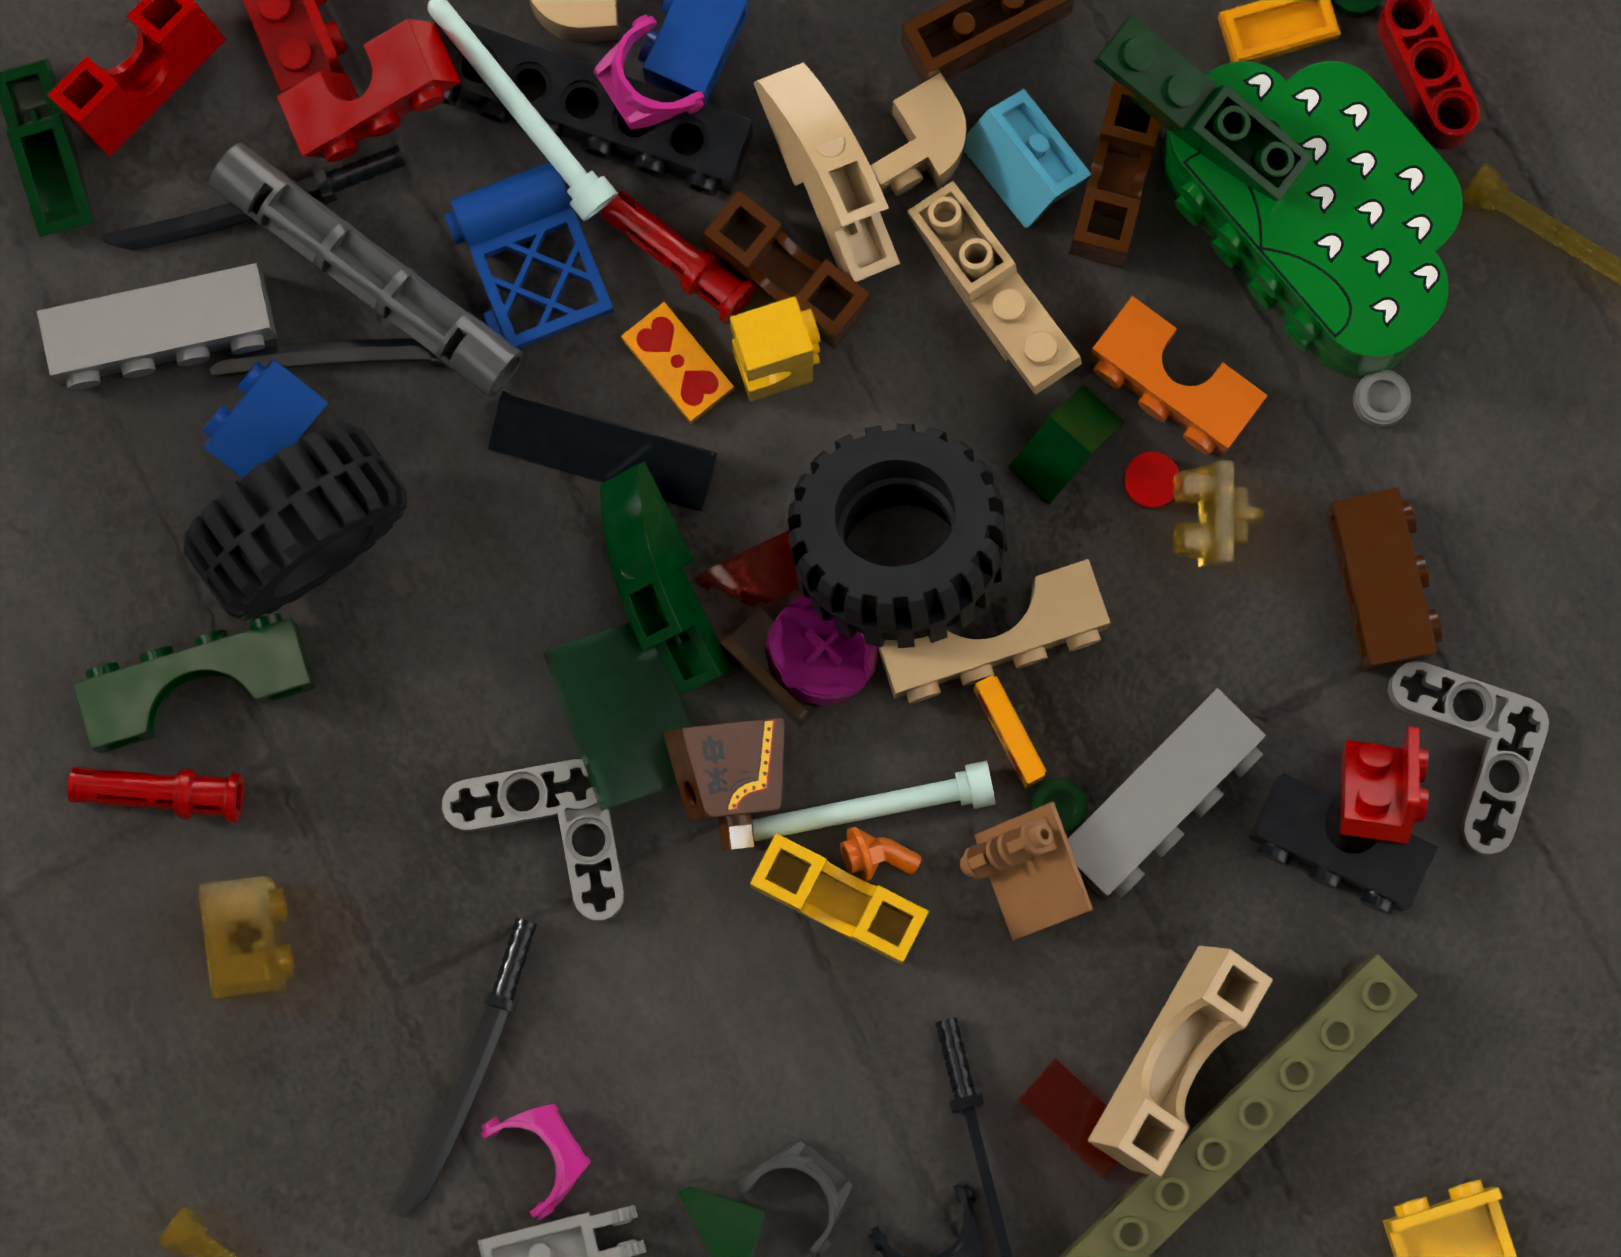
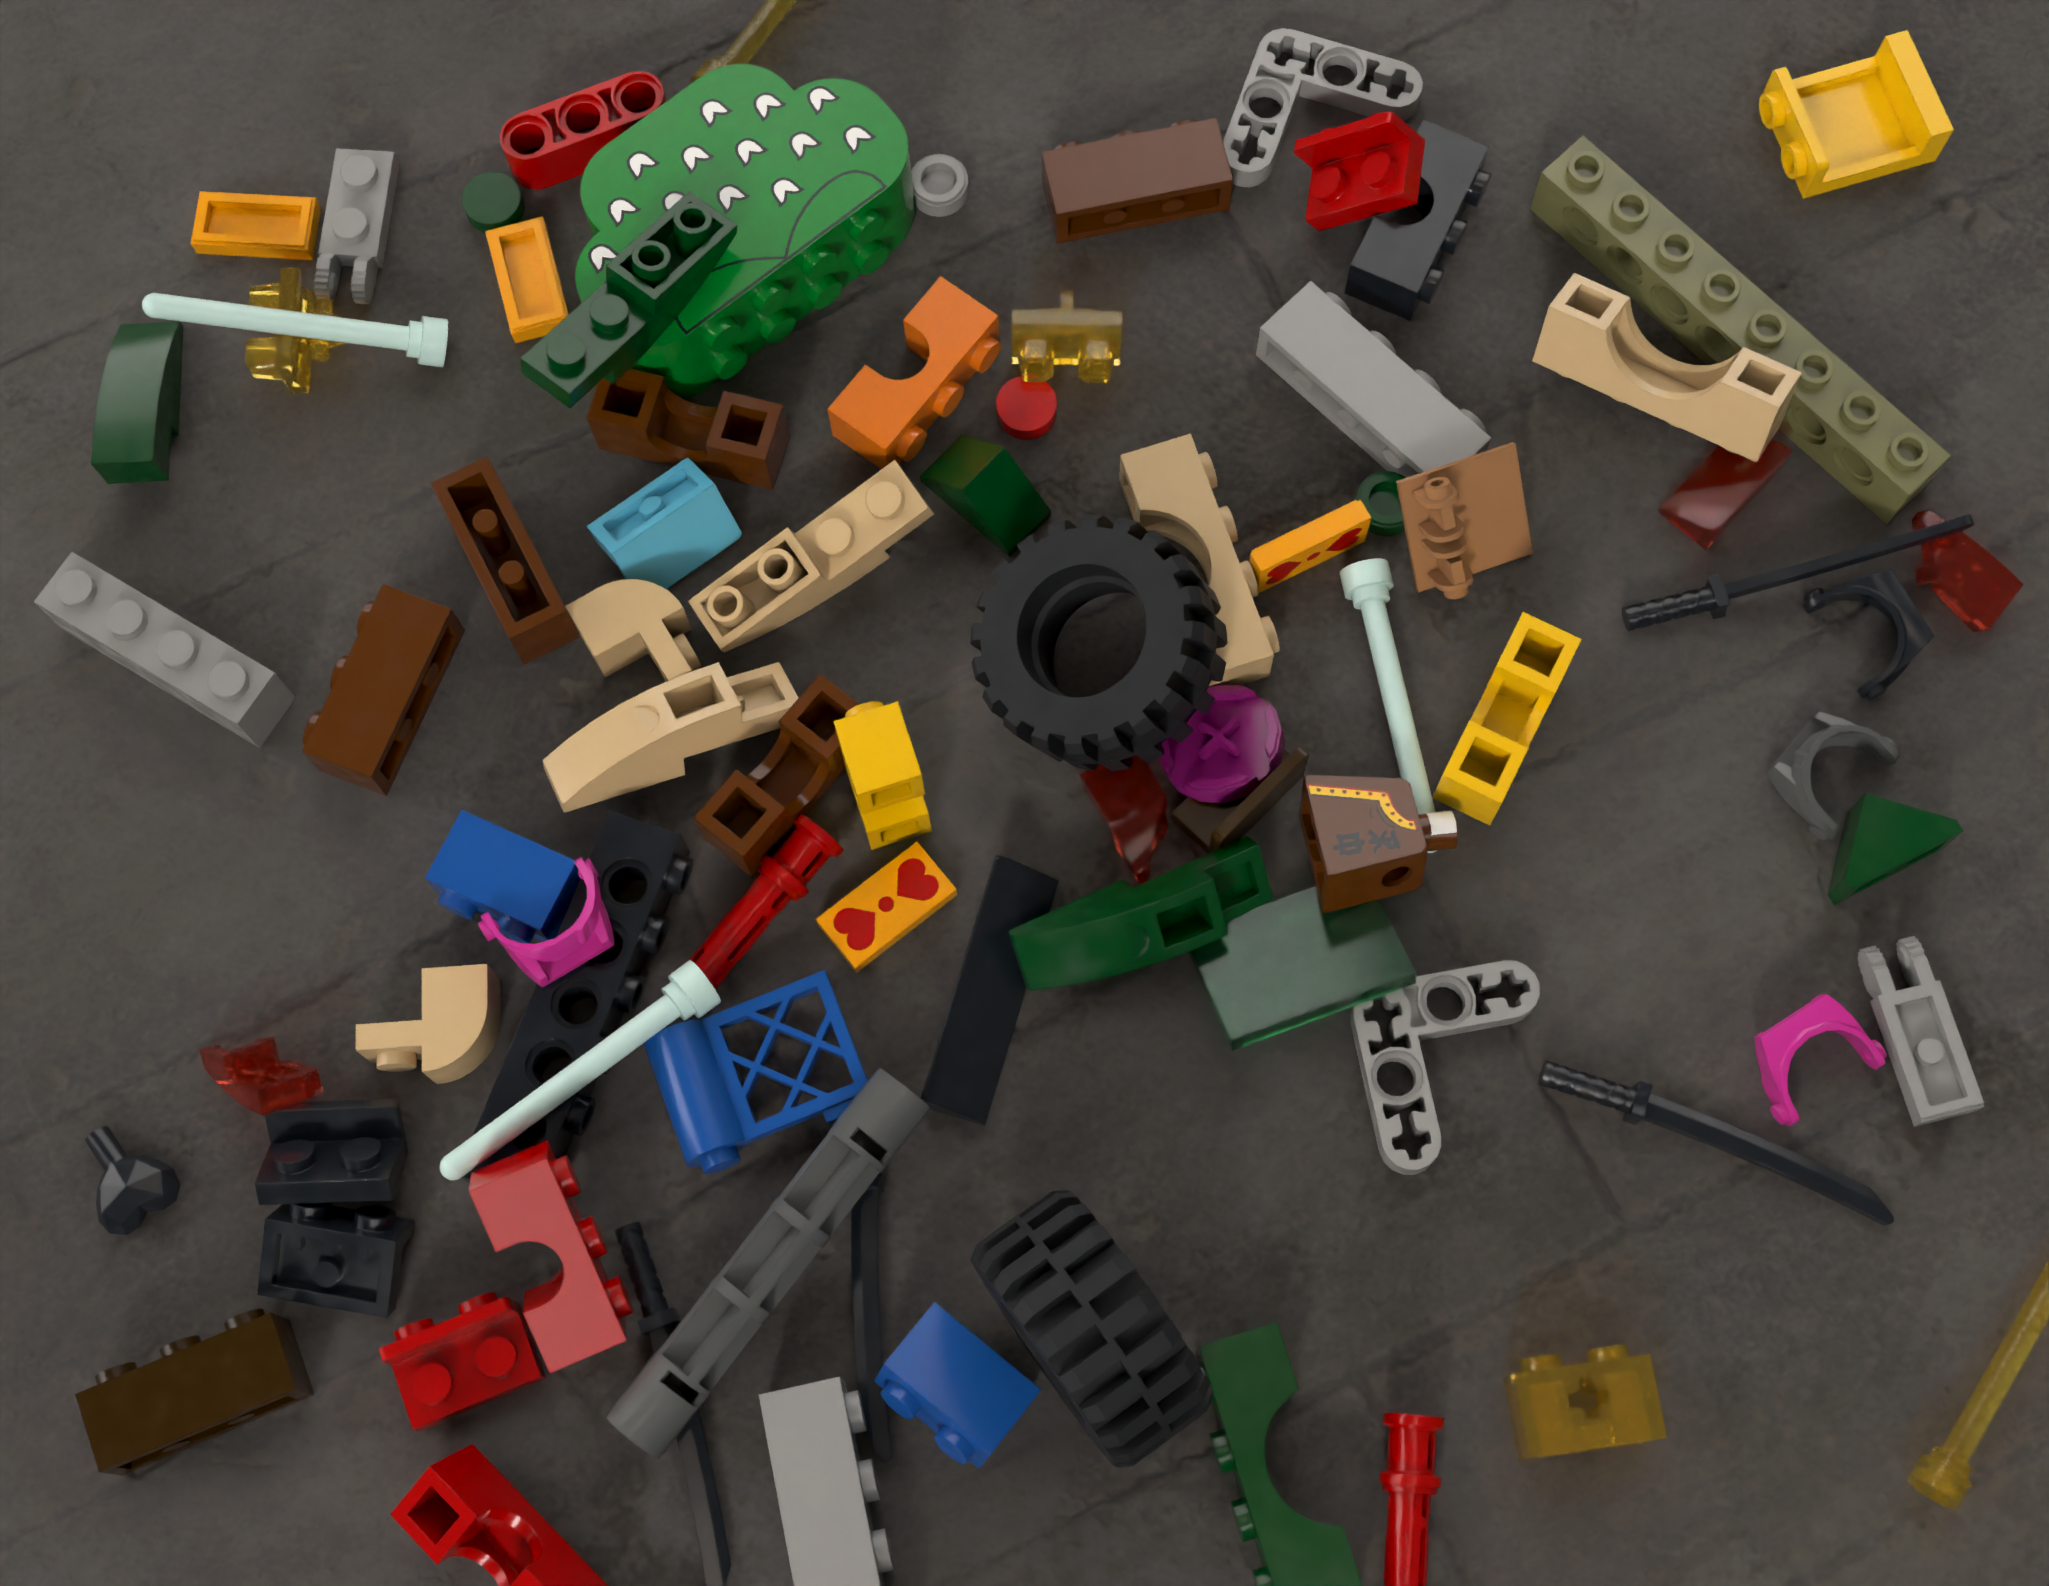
camera: 85 degrees left, 10 degrees down
orange plate [840,827,922,881] -> none

